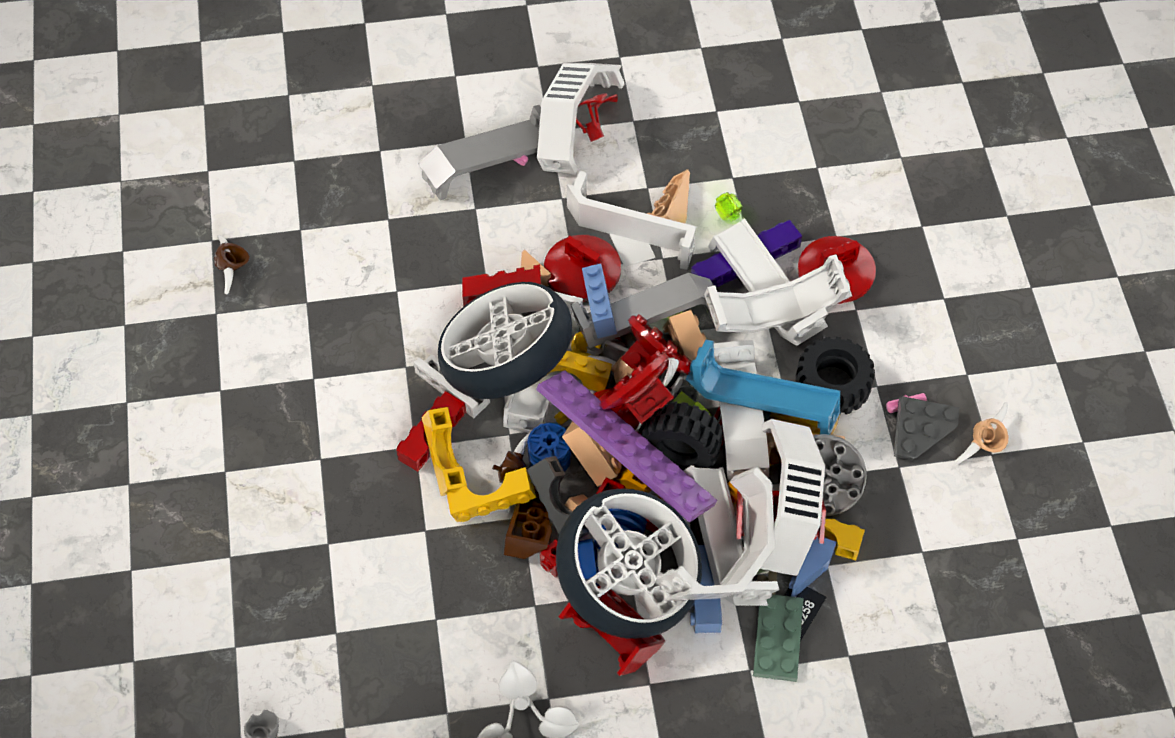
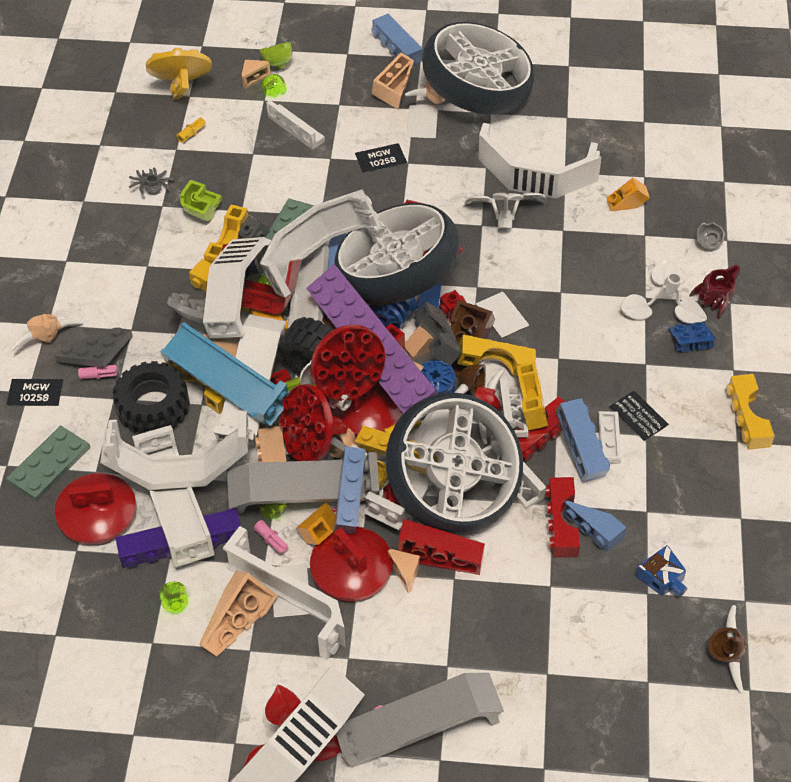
camera: 165 degrees left, 5 degrees down
none -> black sticker [6,379,63,406]
none -> sand green plate [6,425,91,502]
none -> dark grey animal [129,167,174,195]
none -> lime brick [180,180,222,221]
none -> yellow arch [204,205,248,263]
none -> dark grey brick [238,215,270,239]
none -> bright pink axle [254,520,288,554]
none -> light orange slope [296,502,336,545]
none -> helmet [475,369,504,444]
none -> white sticker [476,292,529,337]
none -> white fence [499,376,528,437]
none -> red arch [545,477,580,558]
none -> medium blue brick [555,398,610,482]
none -> medium blue slope [564,501,626,552]
none -> white tile [598,411,622,464]
none -> black sticker [609,391,669,441]
none -> white plant [621,258,707,324]
none -> blue torso [636,545,688,597]
none -> blue hinge [669,322,716,353]
none -> dark red piece [689,264,741,319]
none -> yellow arch [726,374,775,450]

